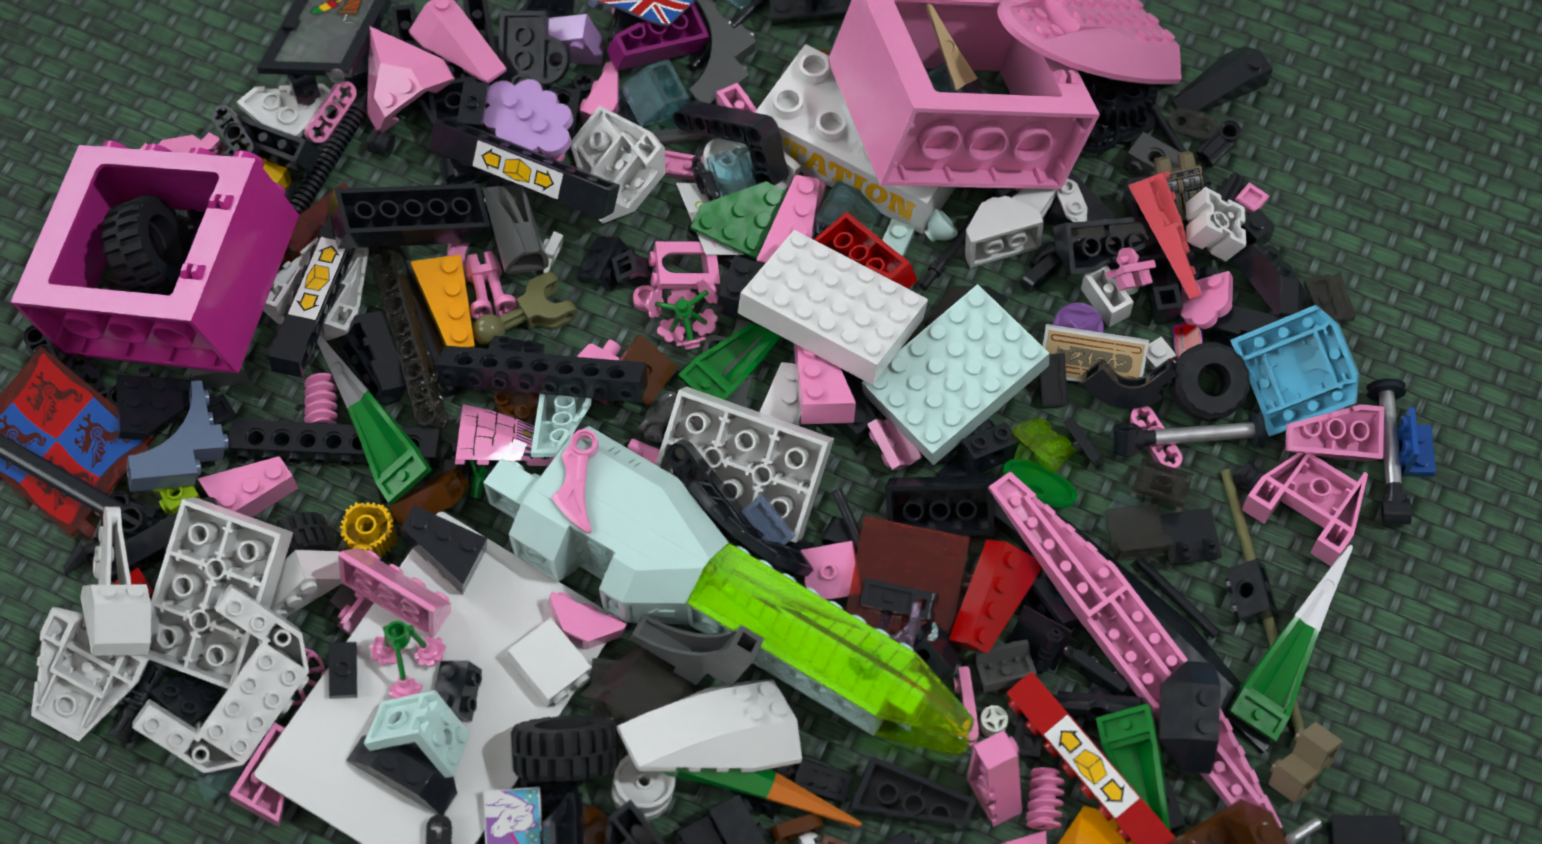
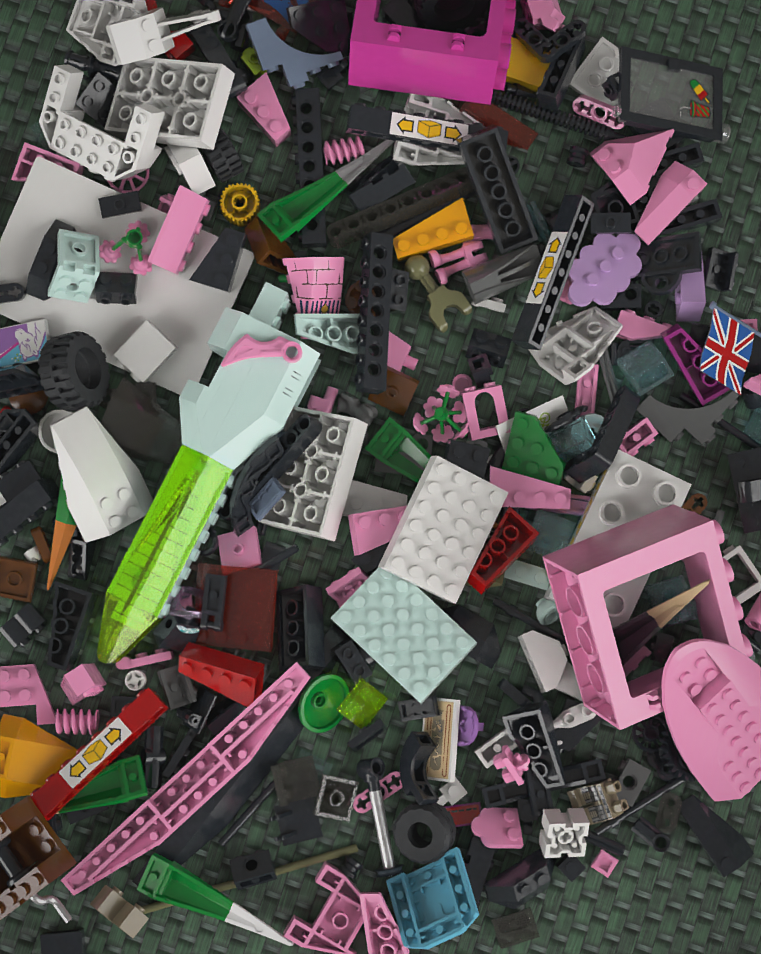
camera: 80 degrees right, 20 degrees up
bright pink slope [549,591,626,649] -> none
dark grey arch [629,614,764,687] -> none
coral wedge [1128,170,1201,299] -> none
black wedge [1158,661,1221,774] -> none

